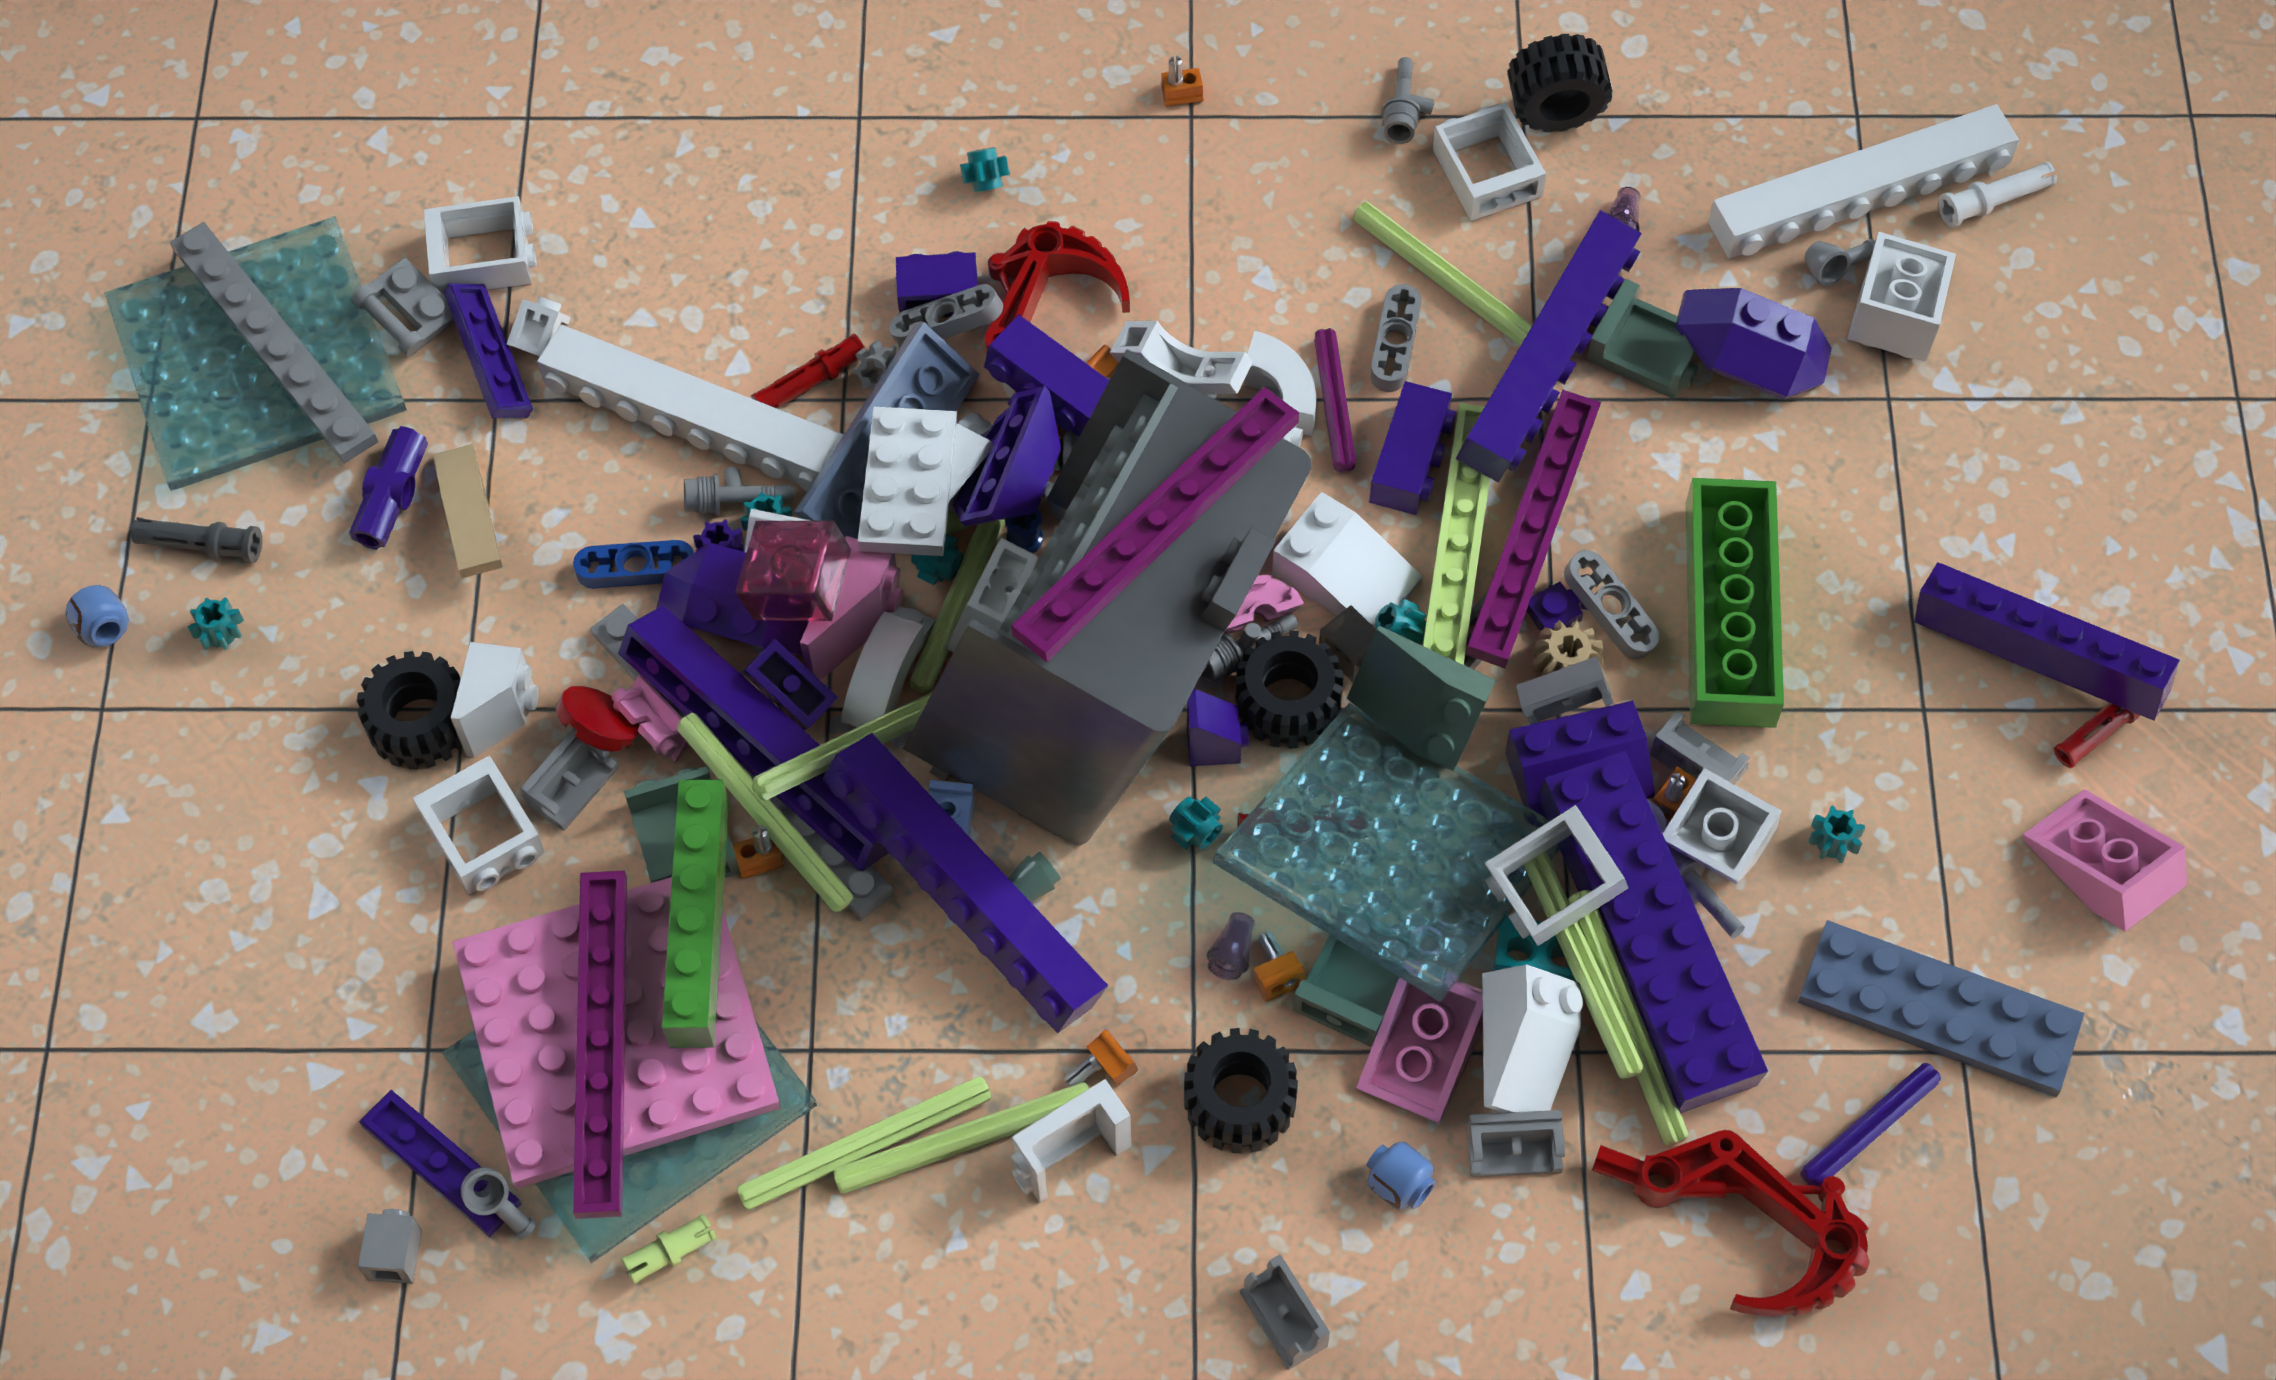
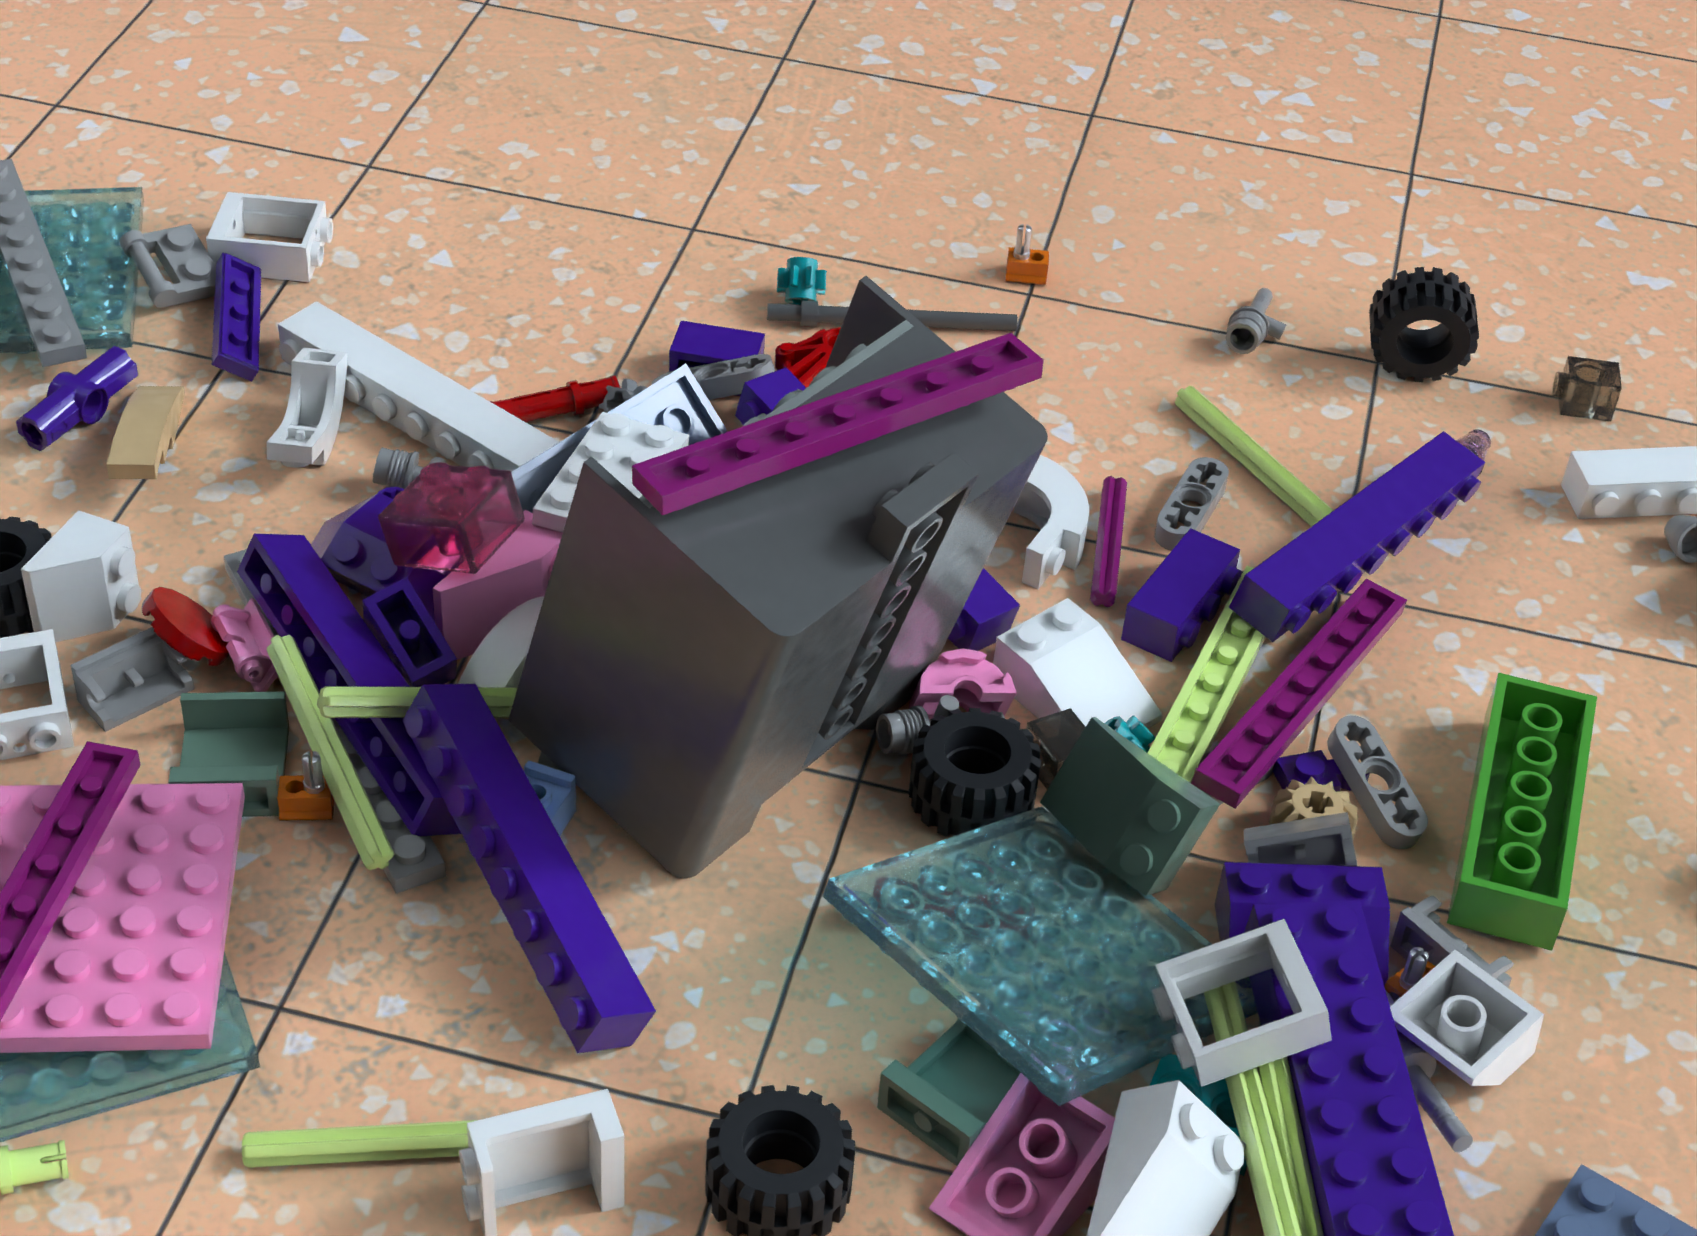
camera: 10 degrees right, 20 degrees down
white bracket [507,297,571,356] -> none
blue beam [573,540,694,589] -> none
bright green brick [662,780,729,1048] -> none
yellowish green axle [737,1077,991,1210] -> none
sand green cone [1008,851,1061,902] -> none
orange piece [1064,1030,1138,1087] -> none
teal gear [1169,796,1223,850] -> none
dark purple slope [1186,689,1249,767] -> none
clear purple cone [1207,912,1255,980] -> none
orange piece [1253,931,1306,1002] -> none
white window [1432,102,1546,221] -> none
sand green panel [1587,279,1699,399] -> none
dark purple wedge [1675,288,1832,400] -> none
teal gear [1808,806,1865,863] -> none
none -> white arch [267,348,347,468]
none -> dark grey bar [767,301,1017,331]
none -> clear smoke brick [1552,356,1622,422]

